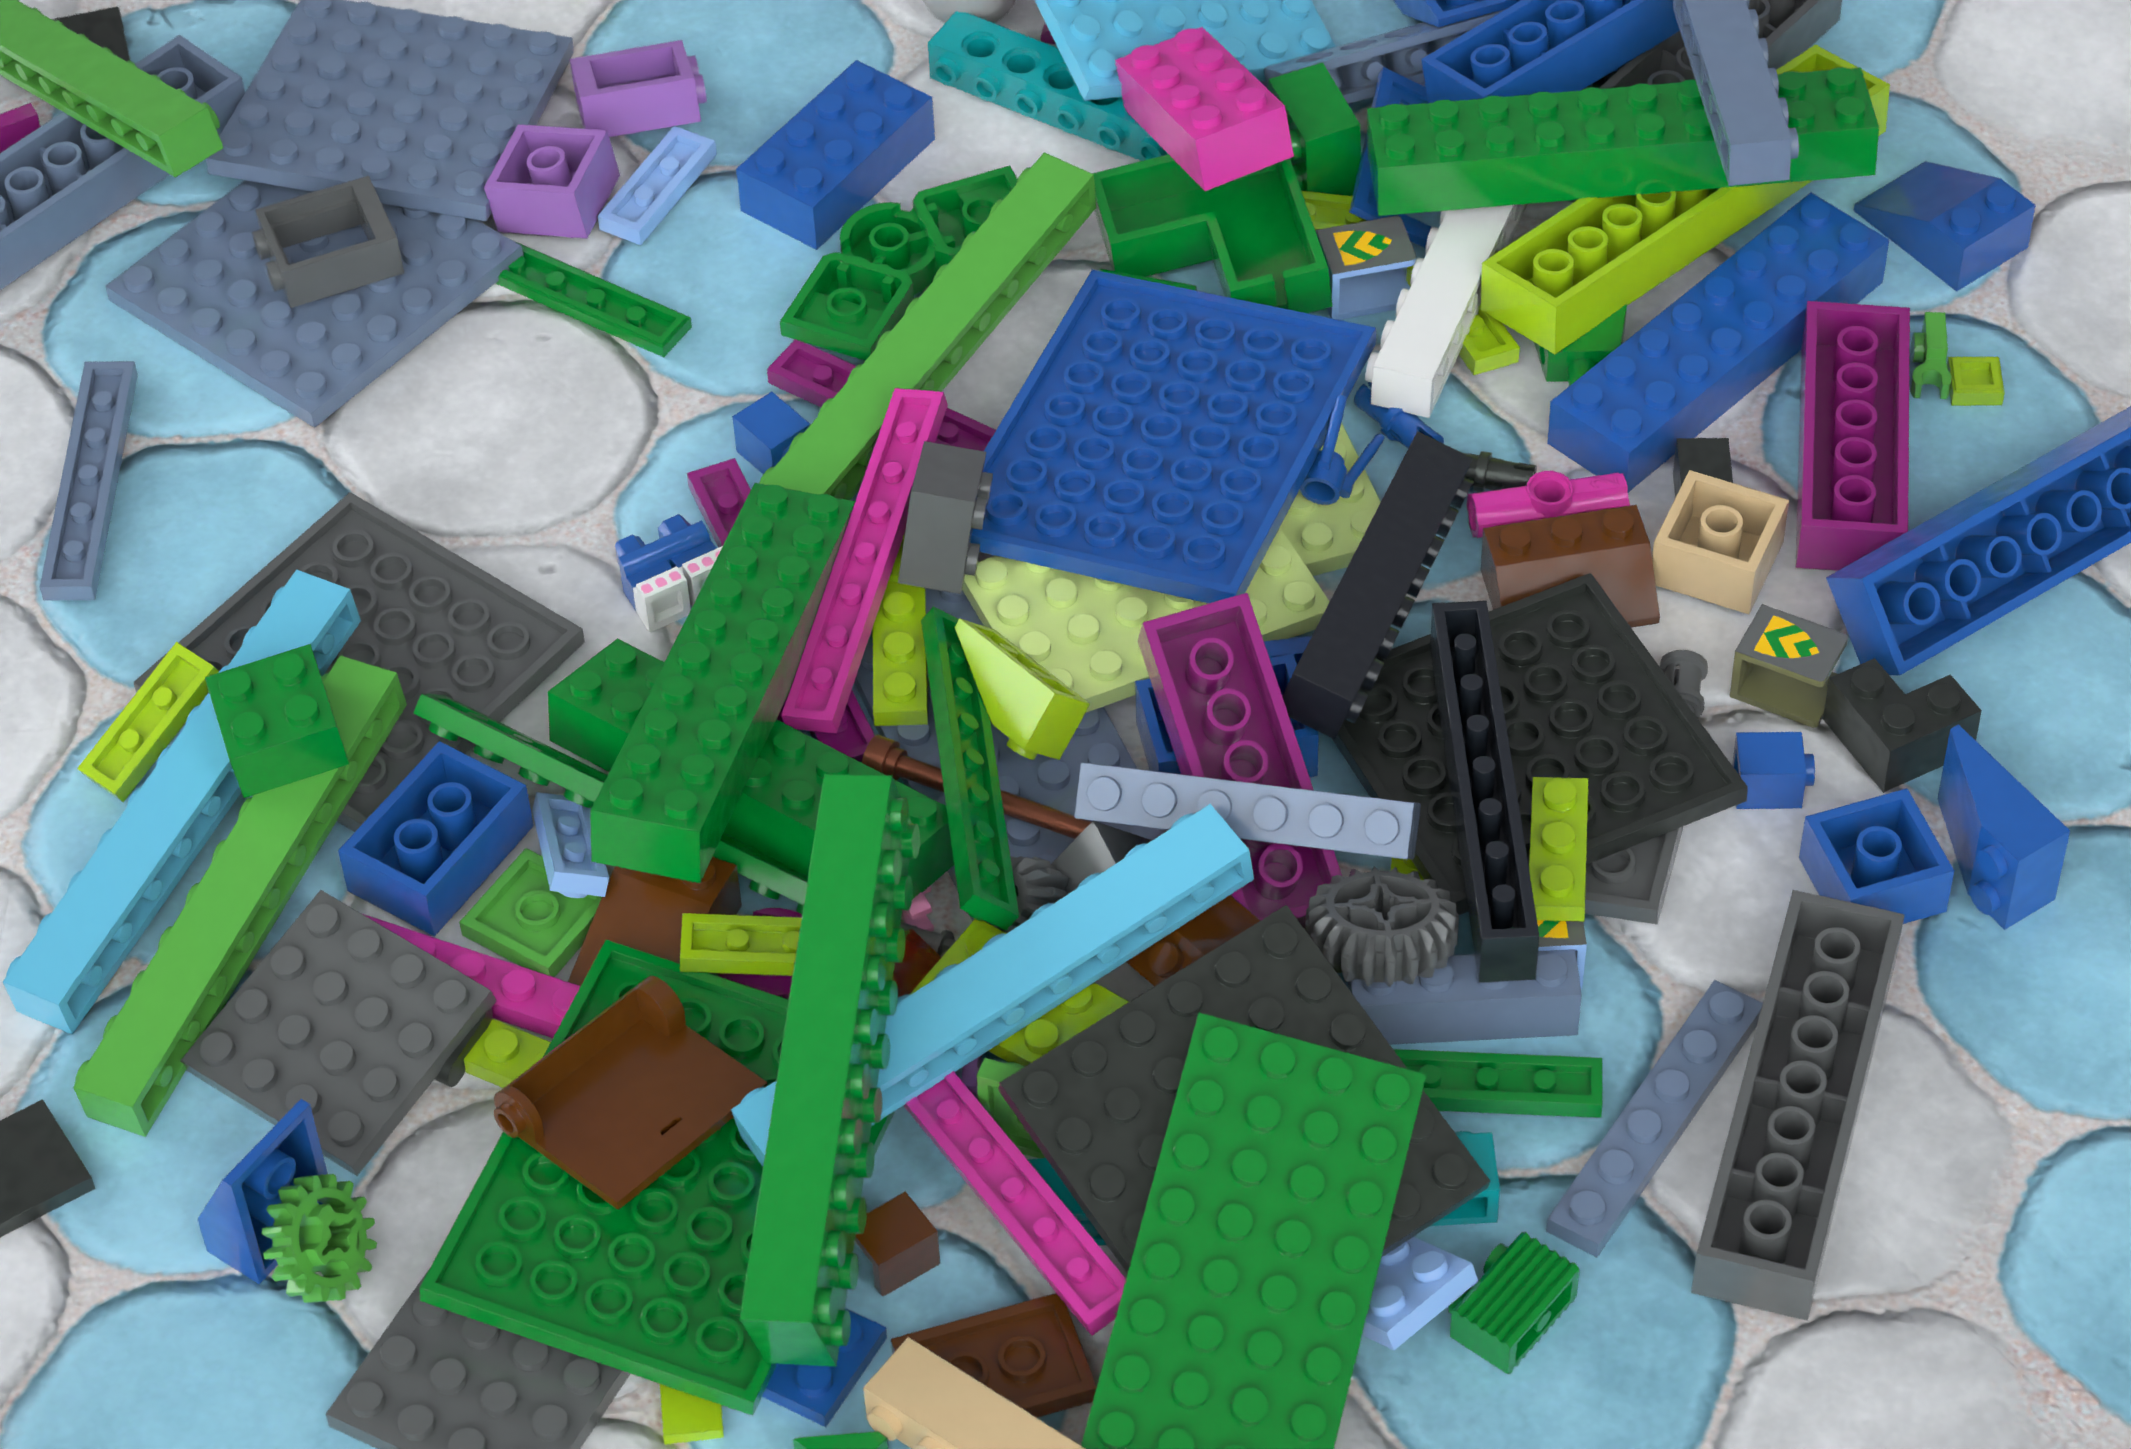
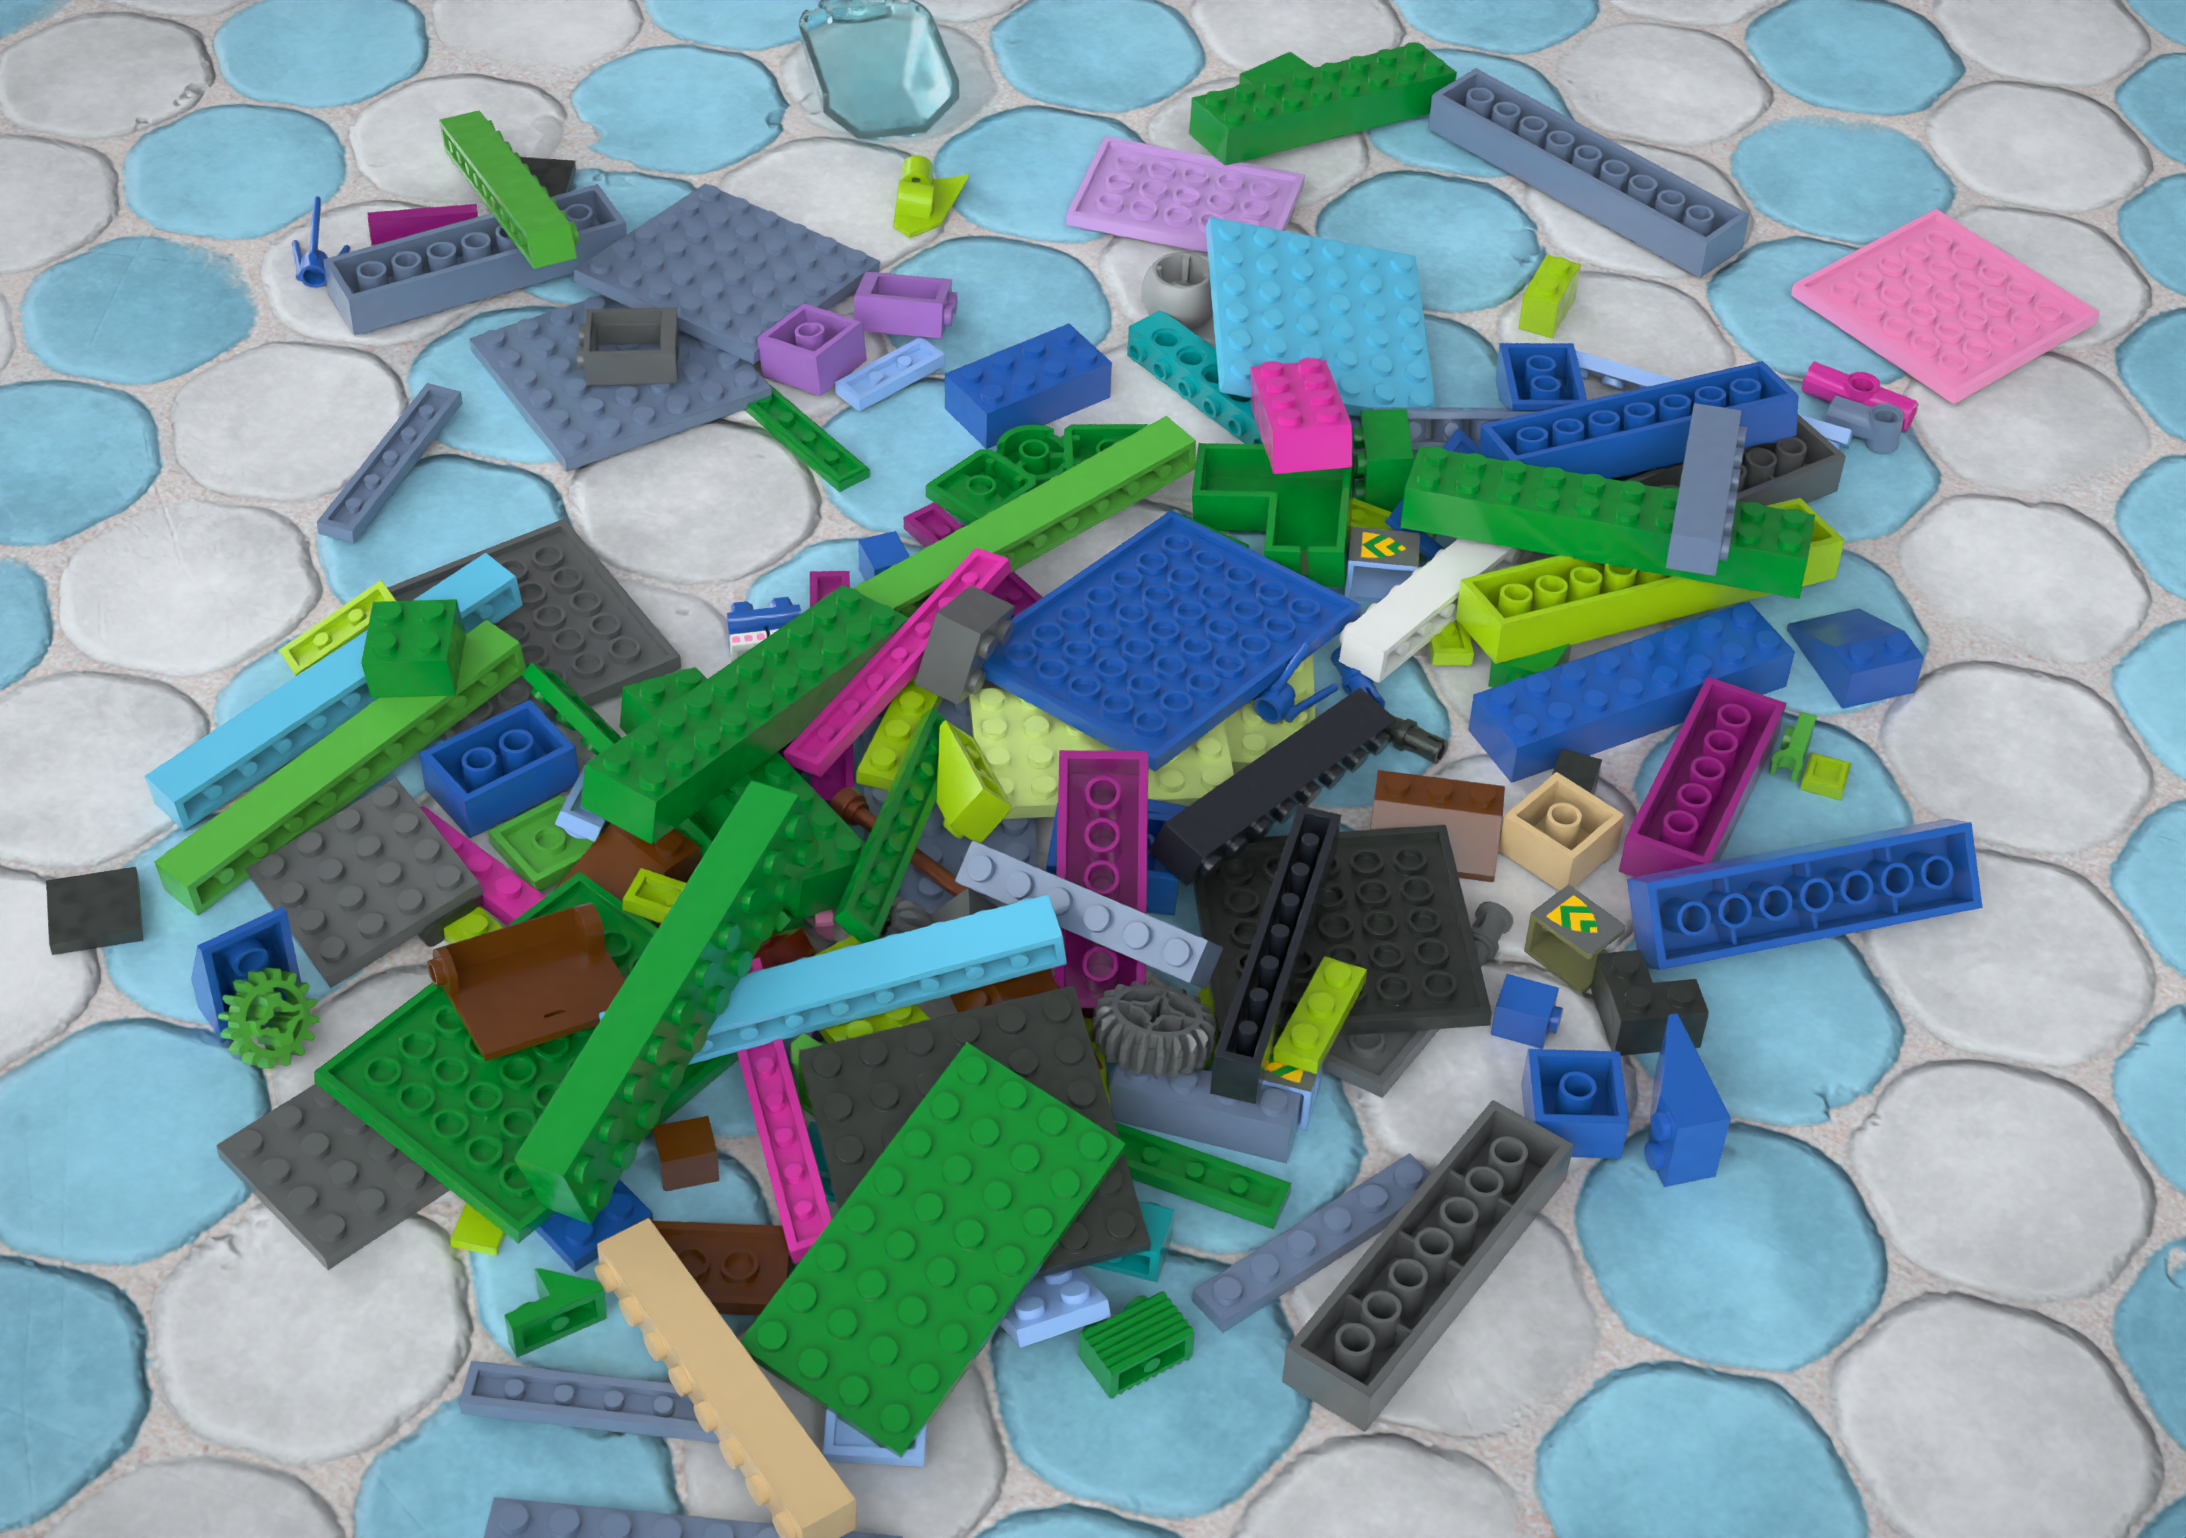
camera: 15 degrees right, 5 degrees down
dark pink piece [1466,471,1630,538] -> none

